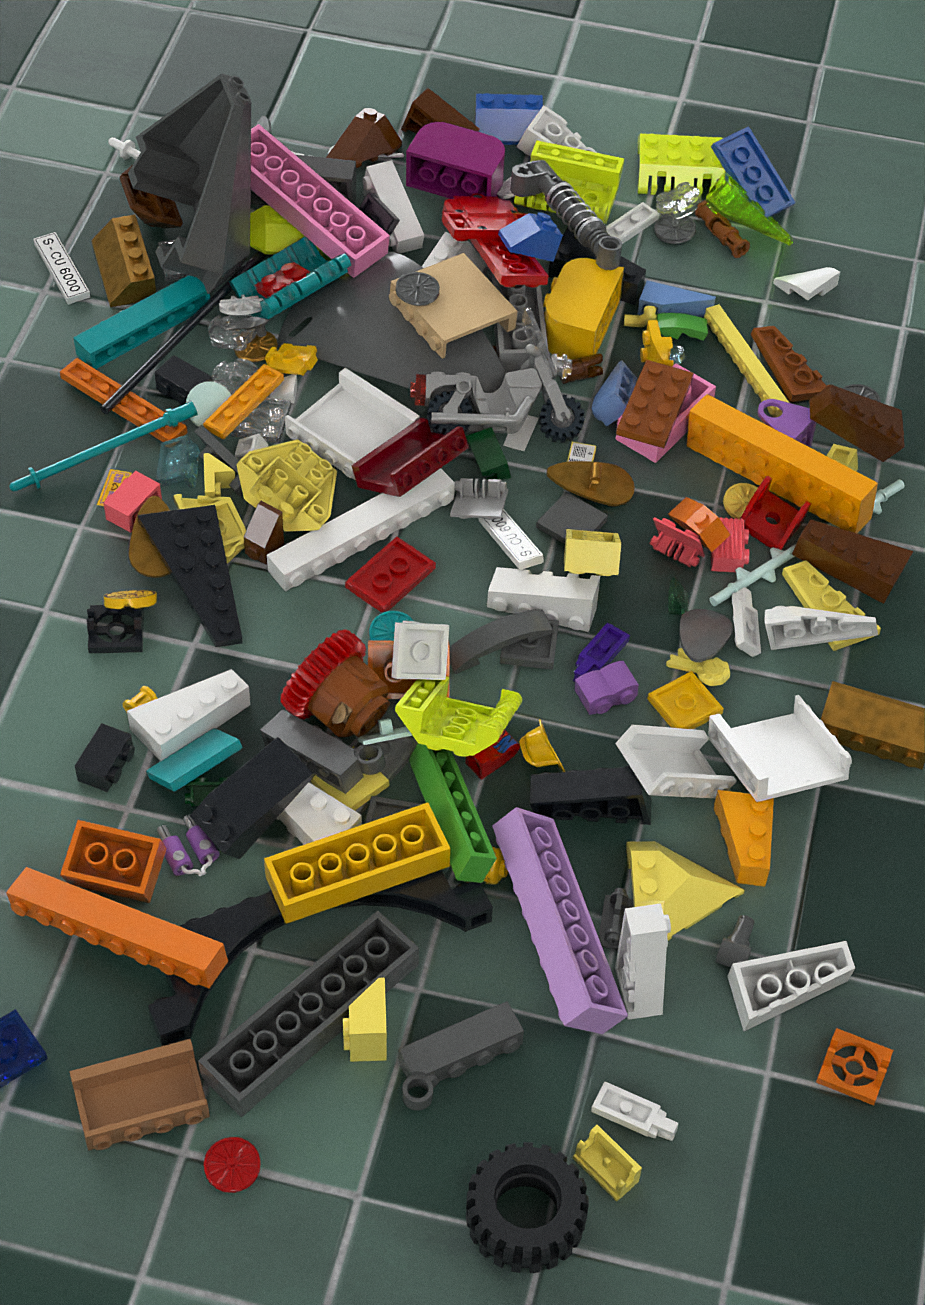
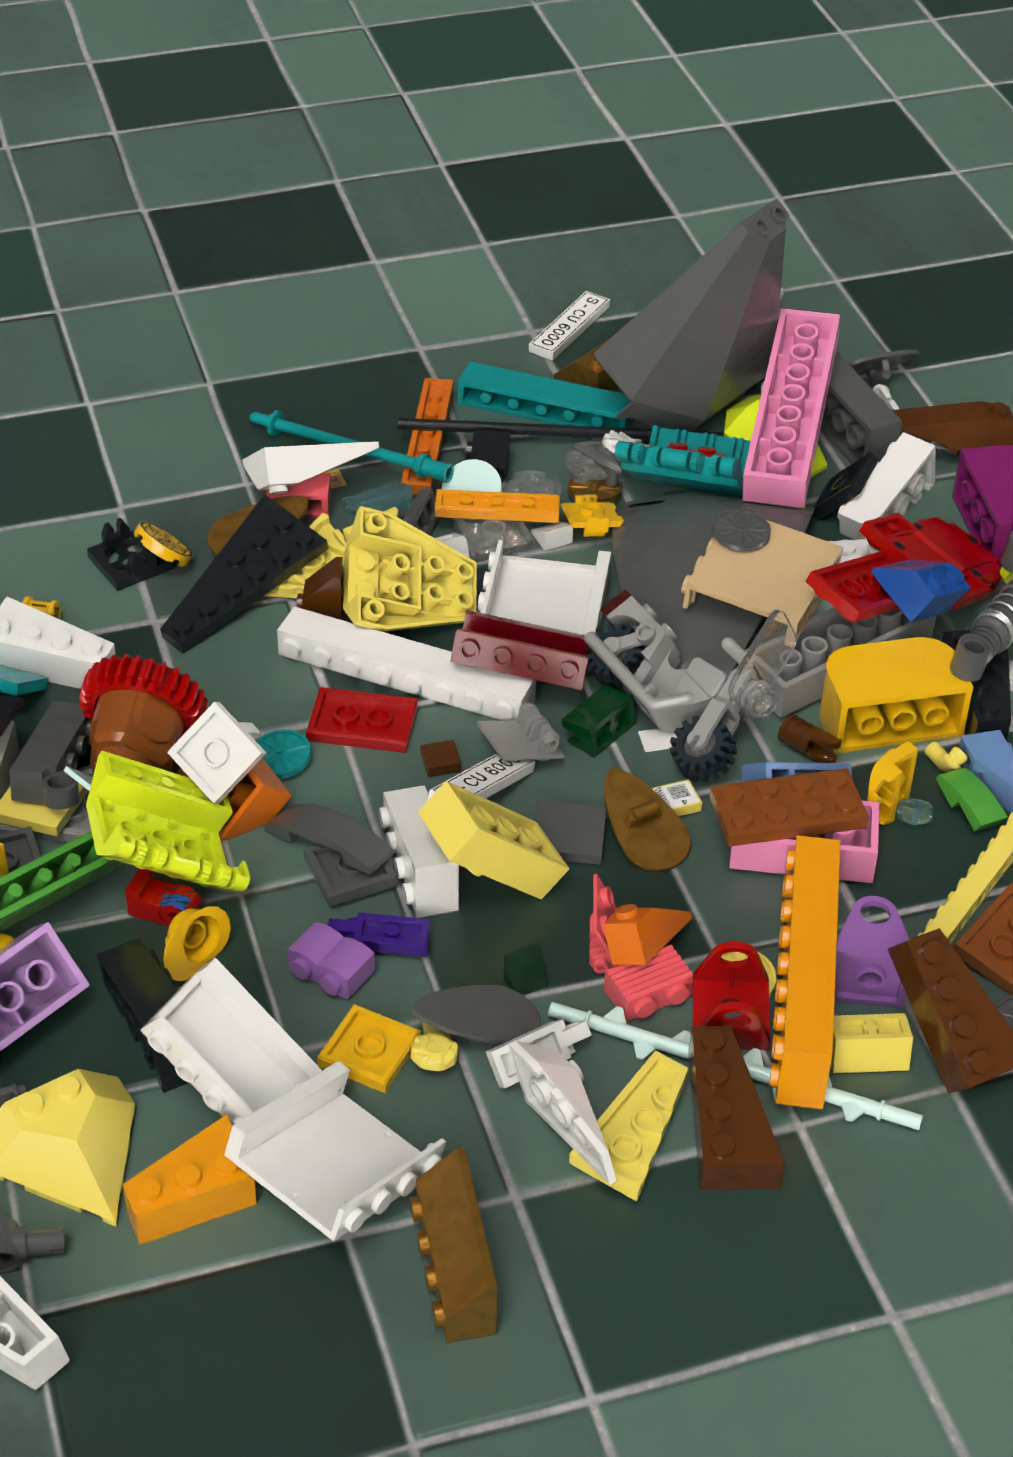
camera: 60 degrees right, 10 degrees down
none -> white wedge [242,442,379,494]
none -> reddish brown tile [420,740,461,777]

